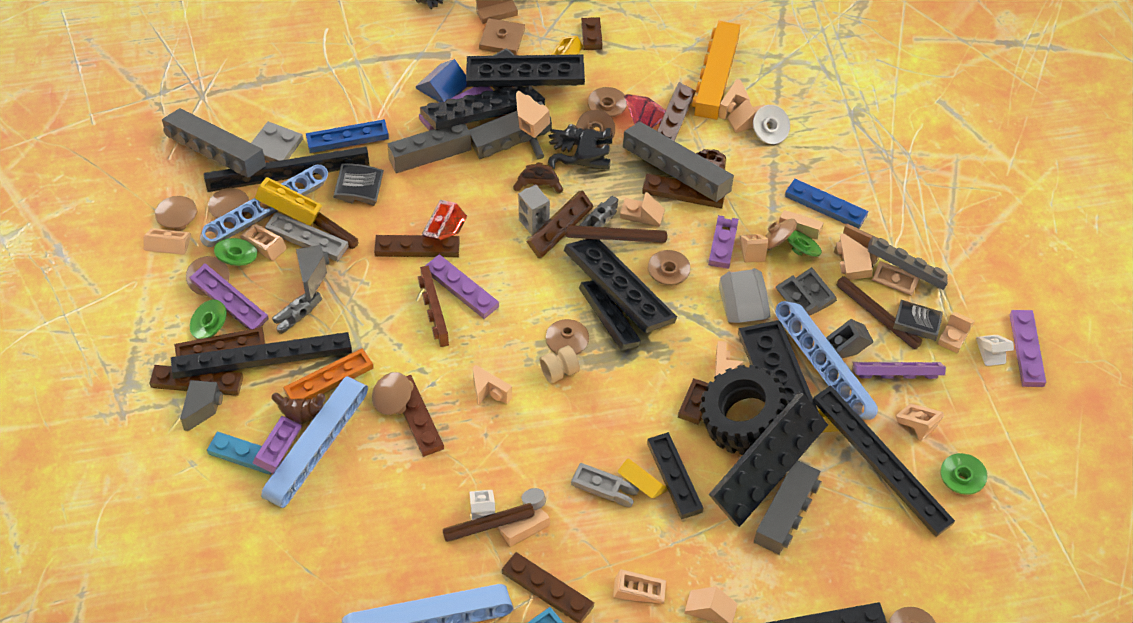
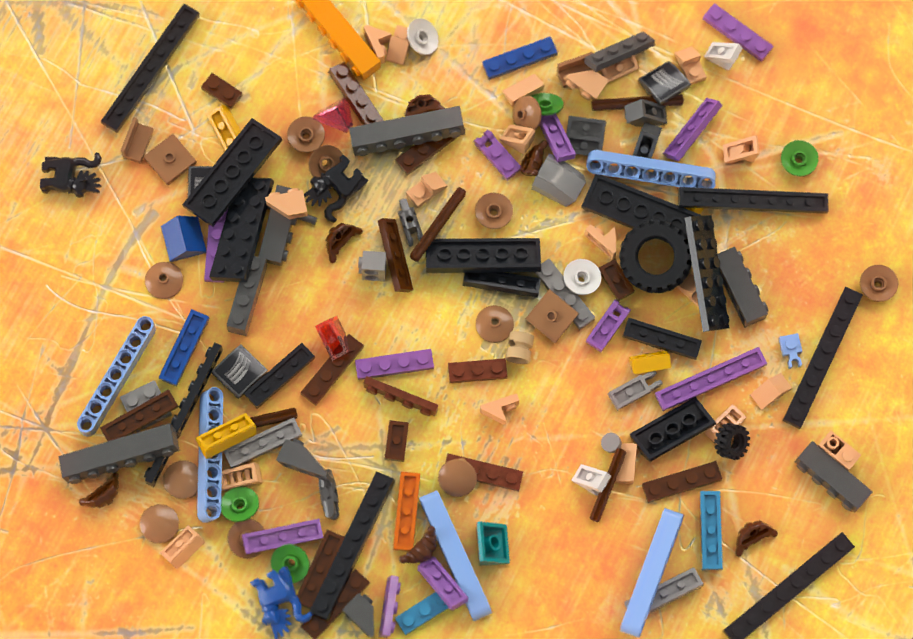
camera: 55 degrees left, 20 degrees up
none -> light blue beam [77,316,156,437]
none -> reddish brown piece [79,472,119,508]
none -> reddish brown plate [100,389,178,441]
none -> medium nougat dish [145,262,183,299]
none -> black plate [244,343,315,409]
none -> blue animal [250,566,312,639]
none -> medium lavender plate [378,576,401,638]
none -> reddish brown plate [385,420,409,462]
none -> copper plate [448,358,507,383]
none -> teal slope [476,522,510,566]
none -> reddish brown piece [520,140,548,176]
none -> medium nougat plate [525,289,579,343]
none -> light grey plate [535,259,595,330]
none -> medium lavender plate [539,114,576,162]
none -> white dish [563,259,601,295]
none -> medium lavender plate [586,299,631,352]
none -> dark grey slope [624,99,667,127]
none -> black slope [630,397,716,462]
none -> medium lavender plate [654,347,767,411]
none -> black tyre [714,423,750,460]
none -> light blue plate [778,333,802,369]

